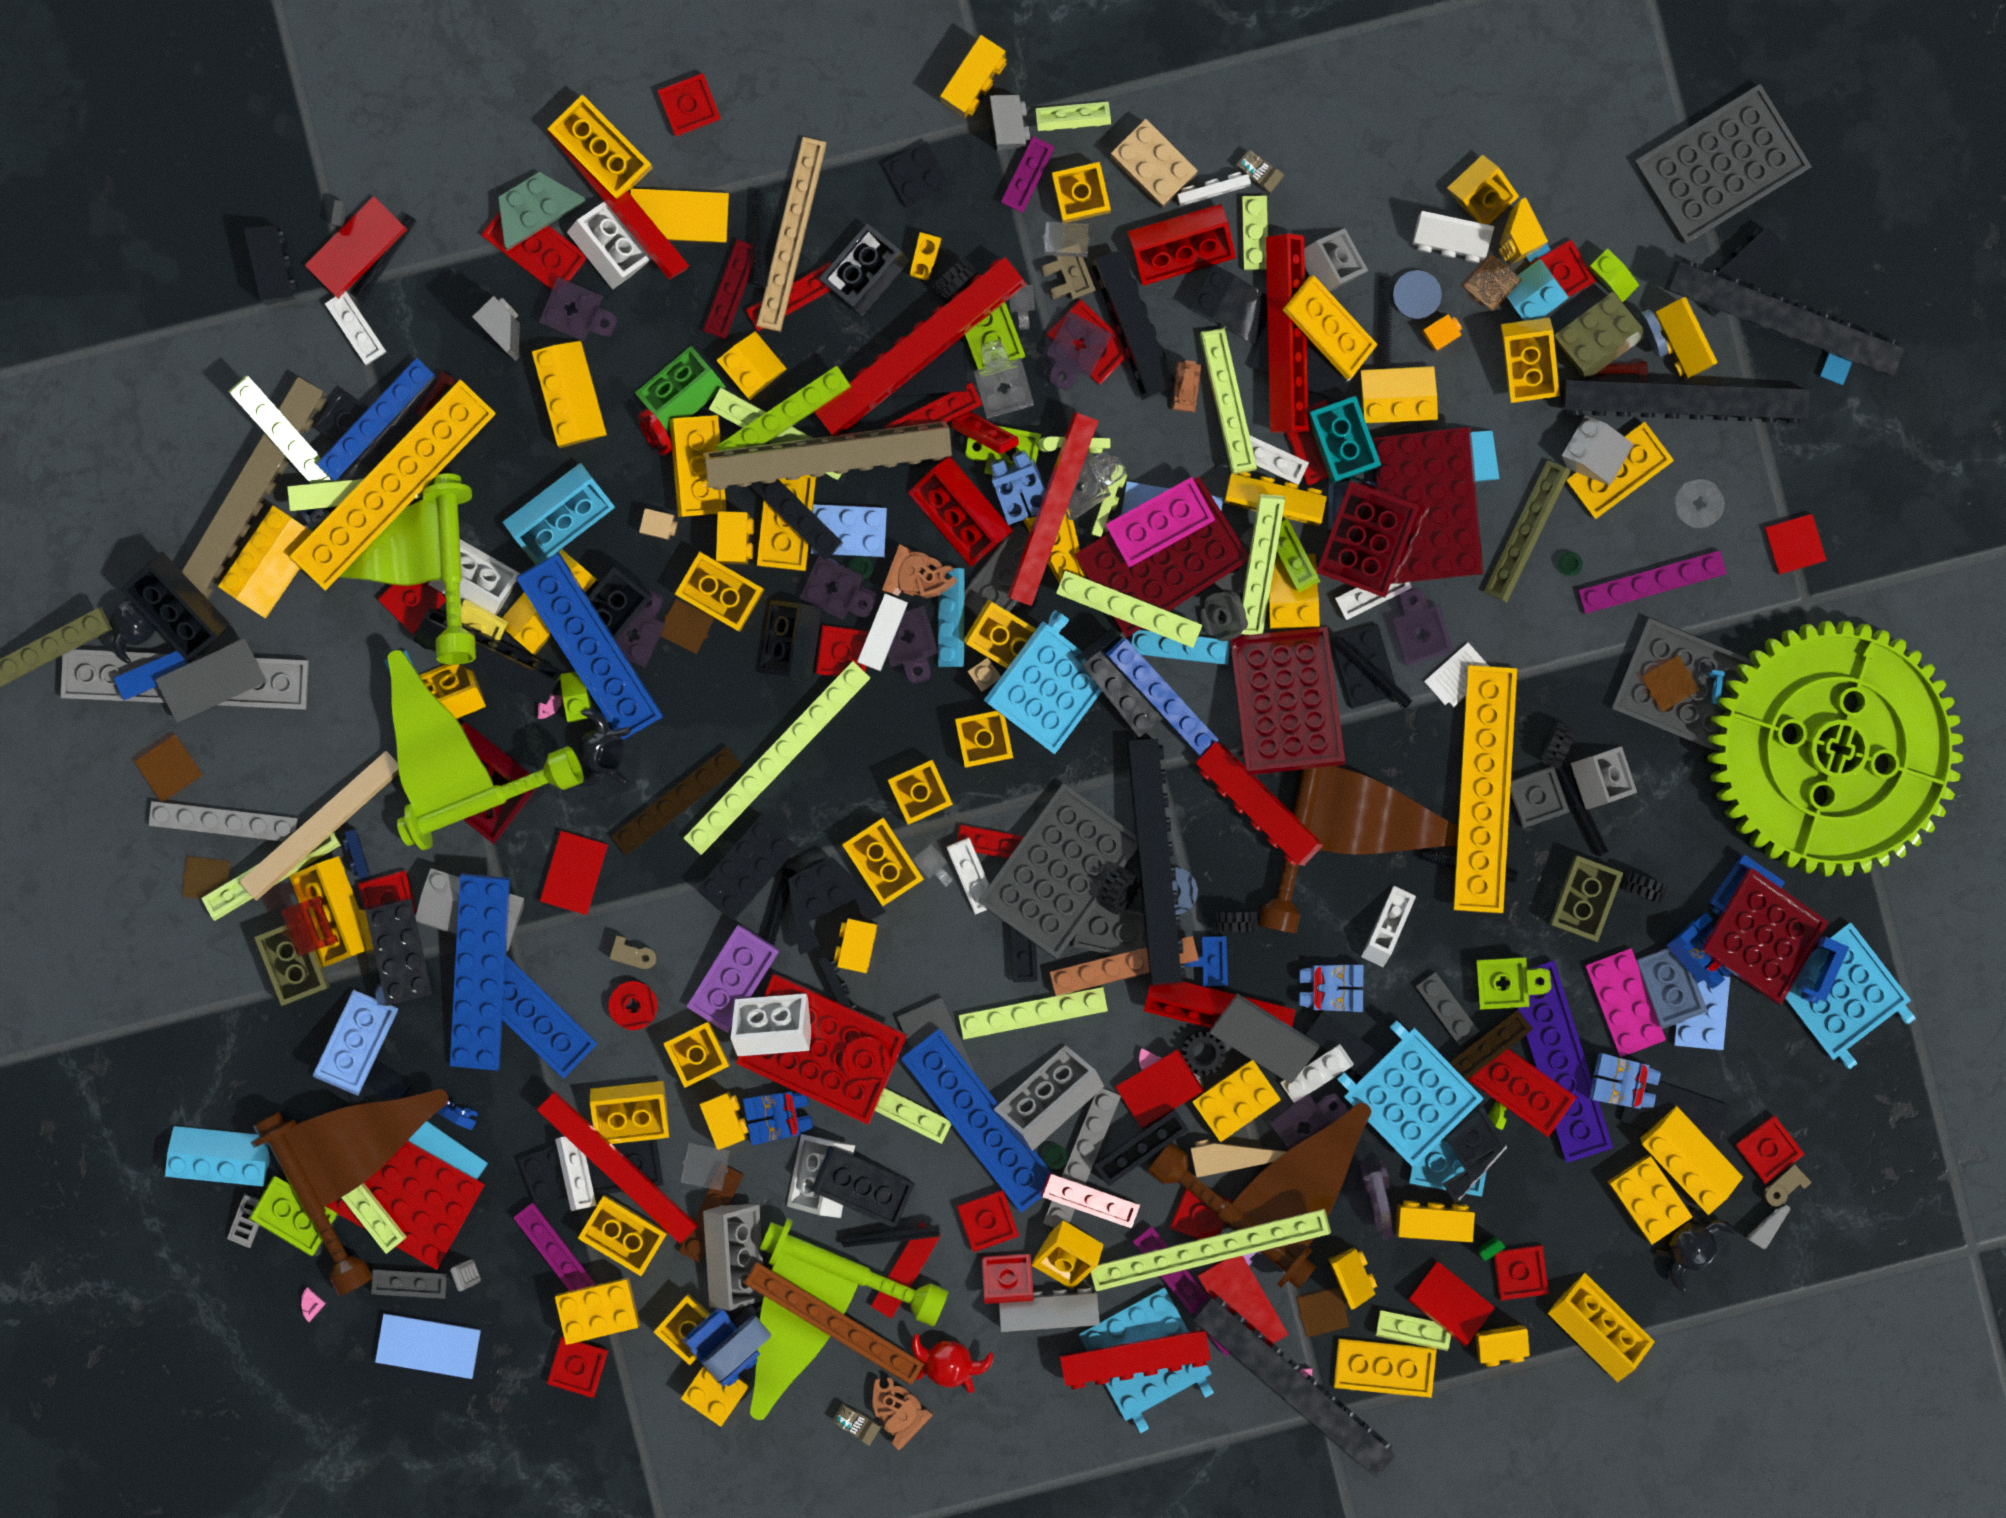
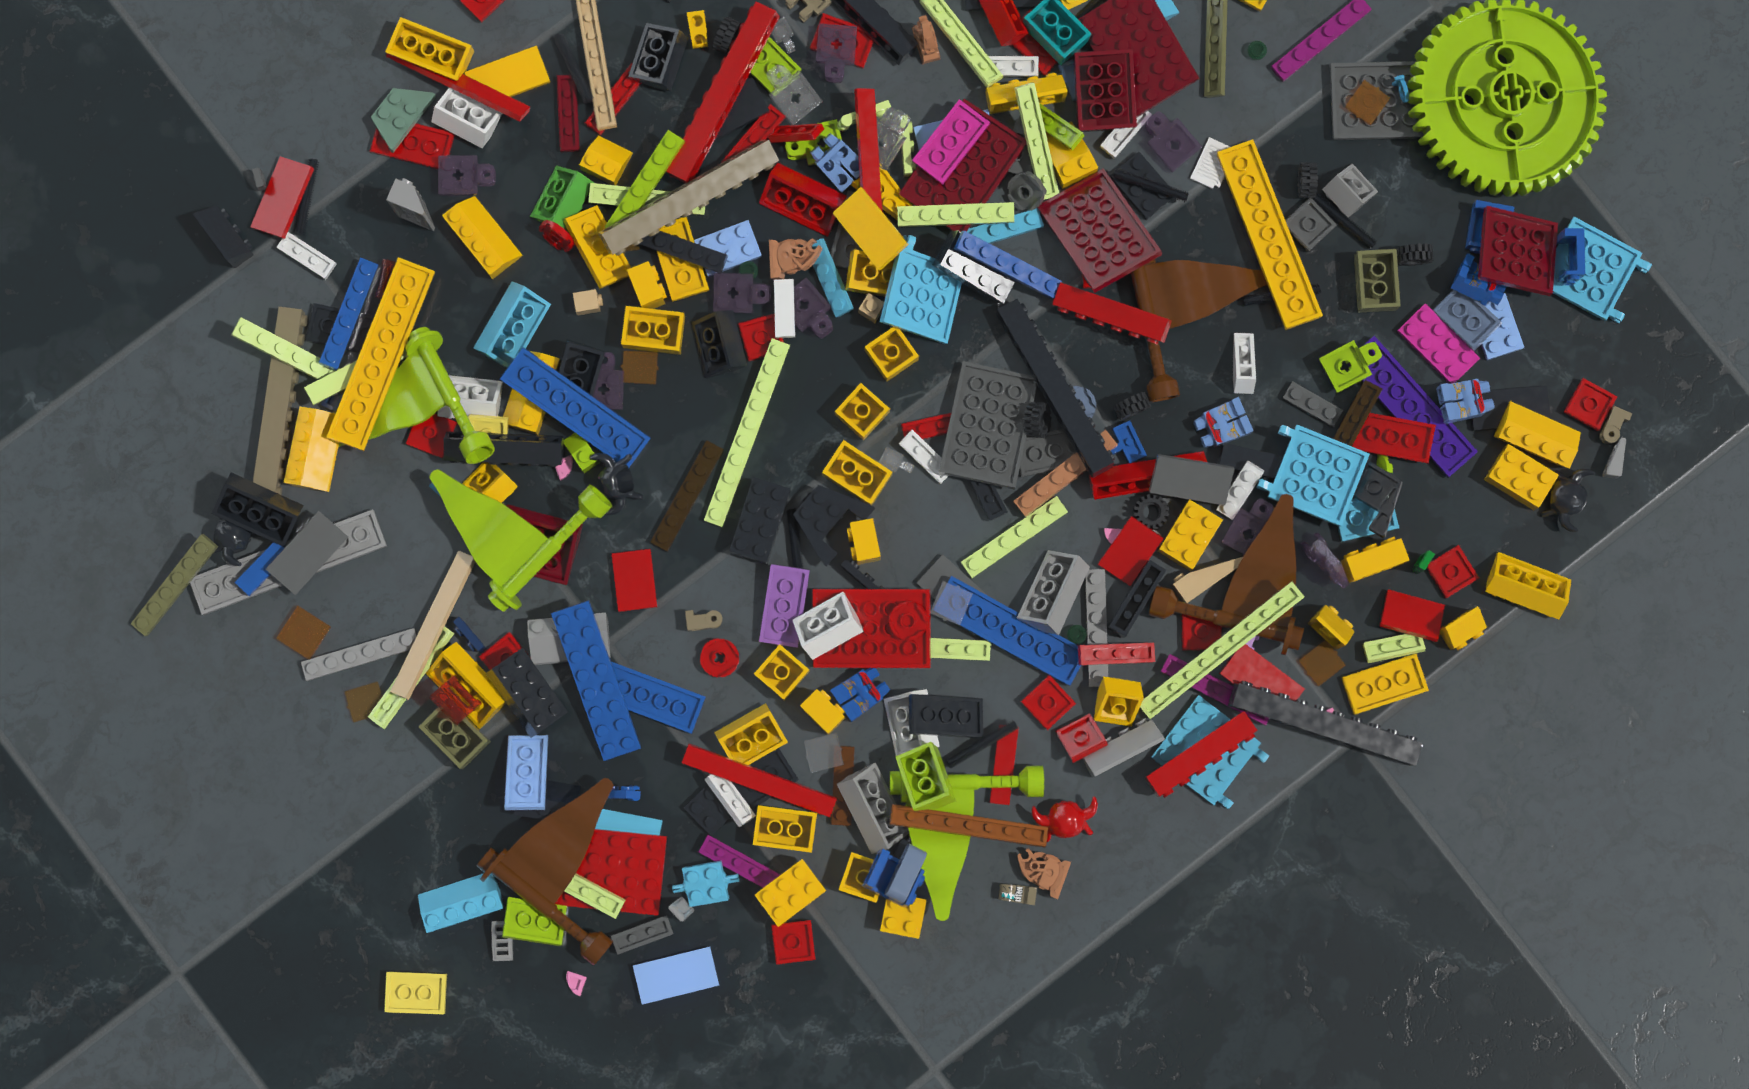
camera: 25 degrees left, 5 degrees down
none -> light yellow plate [385,972,447,1014]
none -> medium azure plate [672,861,739,907]
none -> yellow tile [833,187,909,271]
none -> lime slope [895,742,956,811]
none -> clear piece [931,581,973,625]

